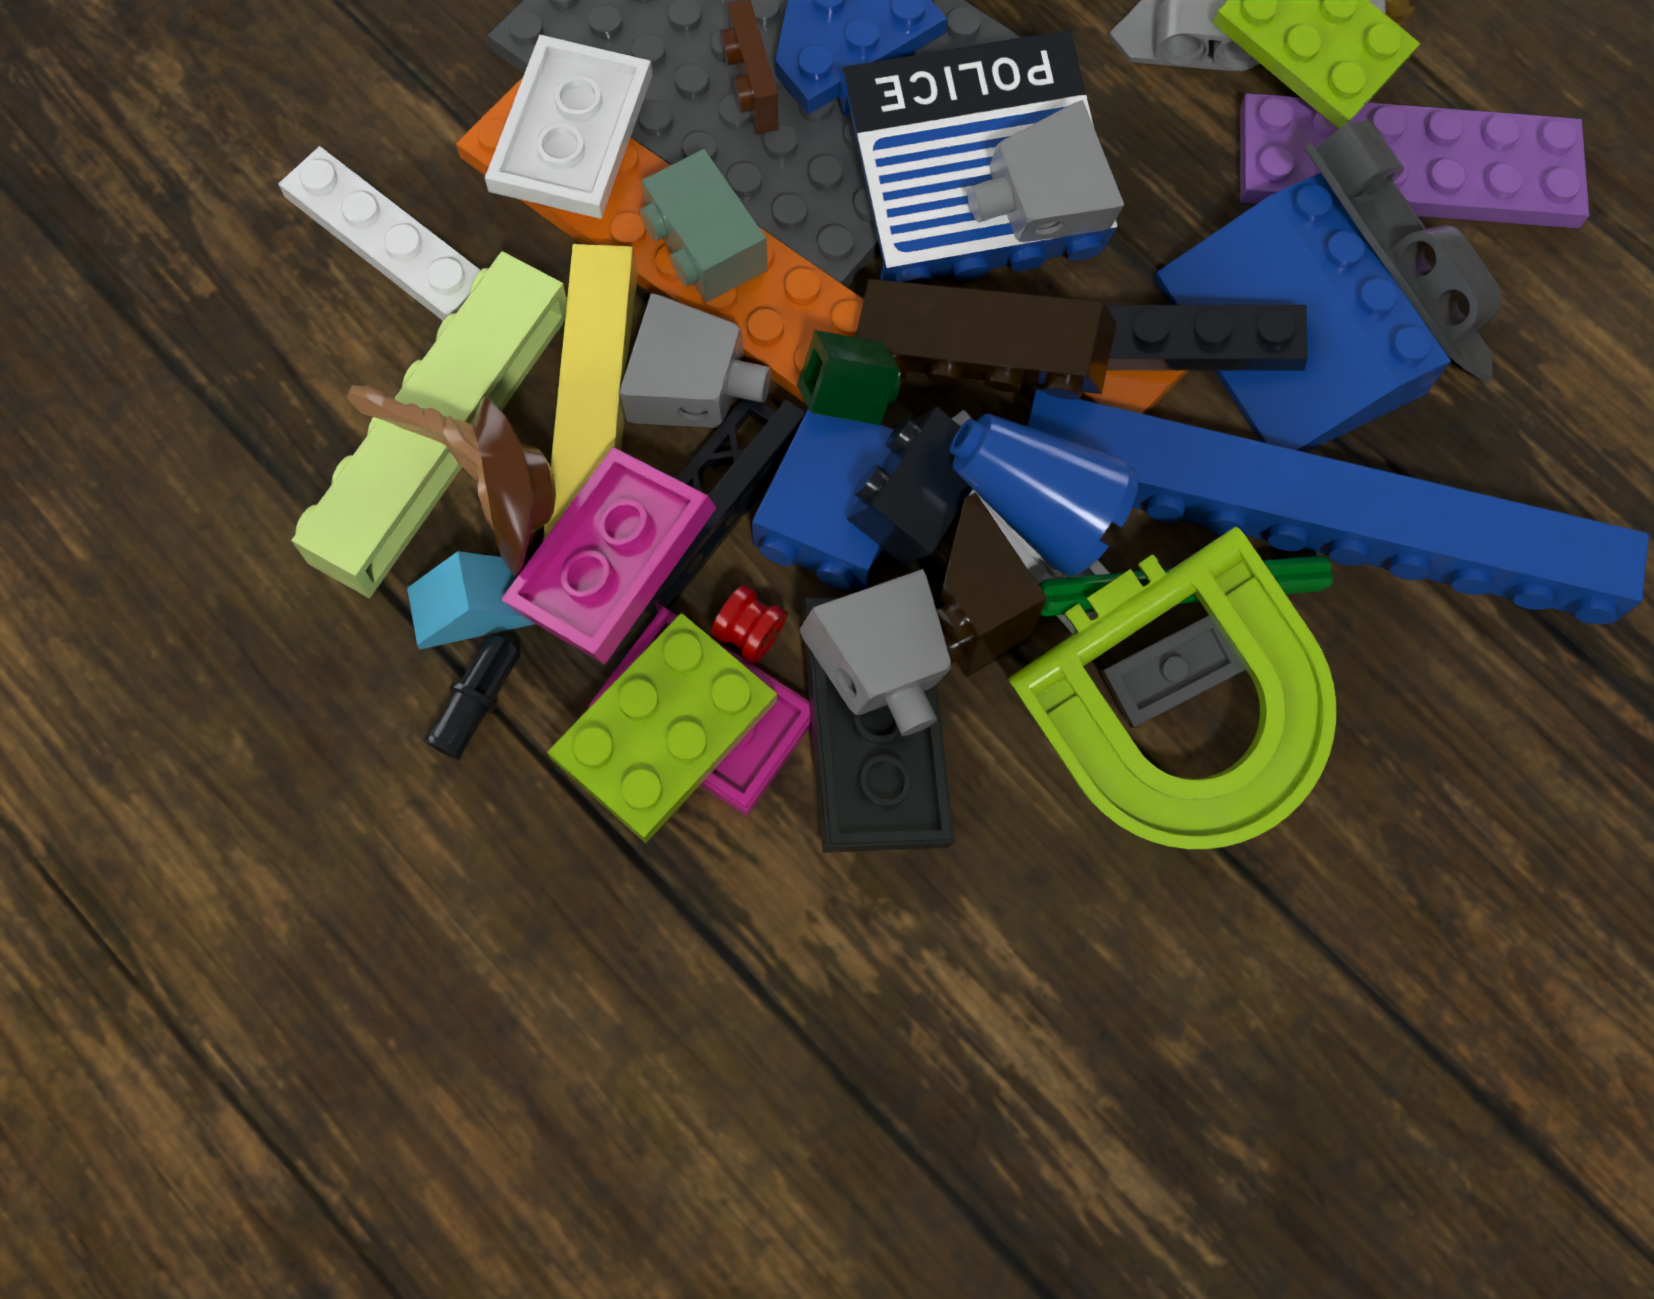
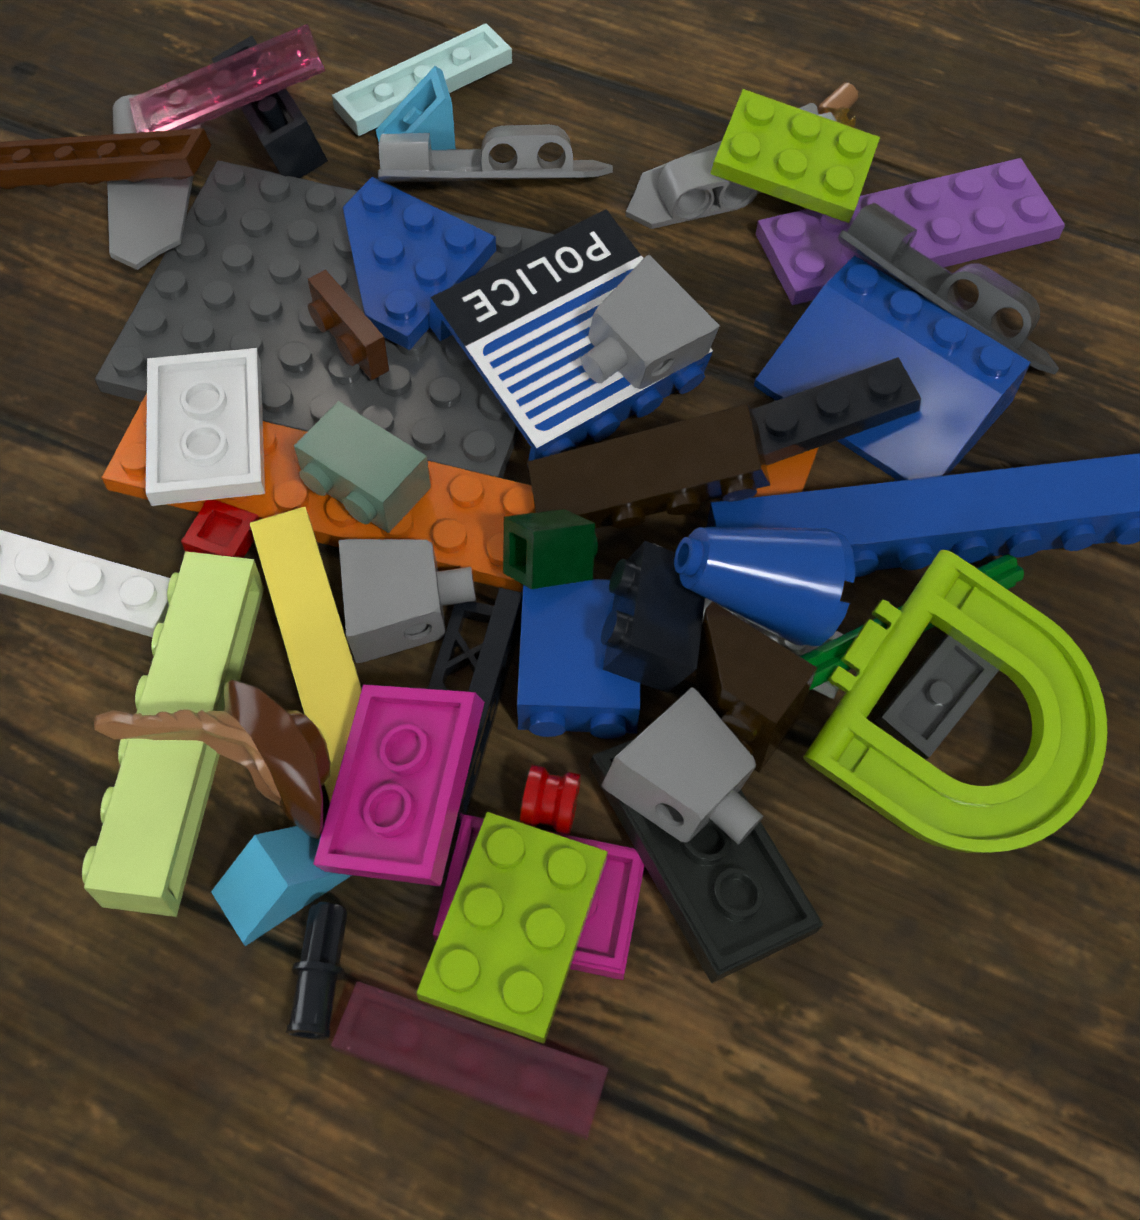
camera: 20 degrees left, 10 degrees down
none -> red plate [181,499,260,558]
none -> clear pink tile [331,981,608,1140]

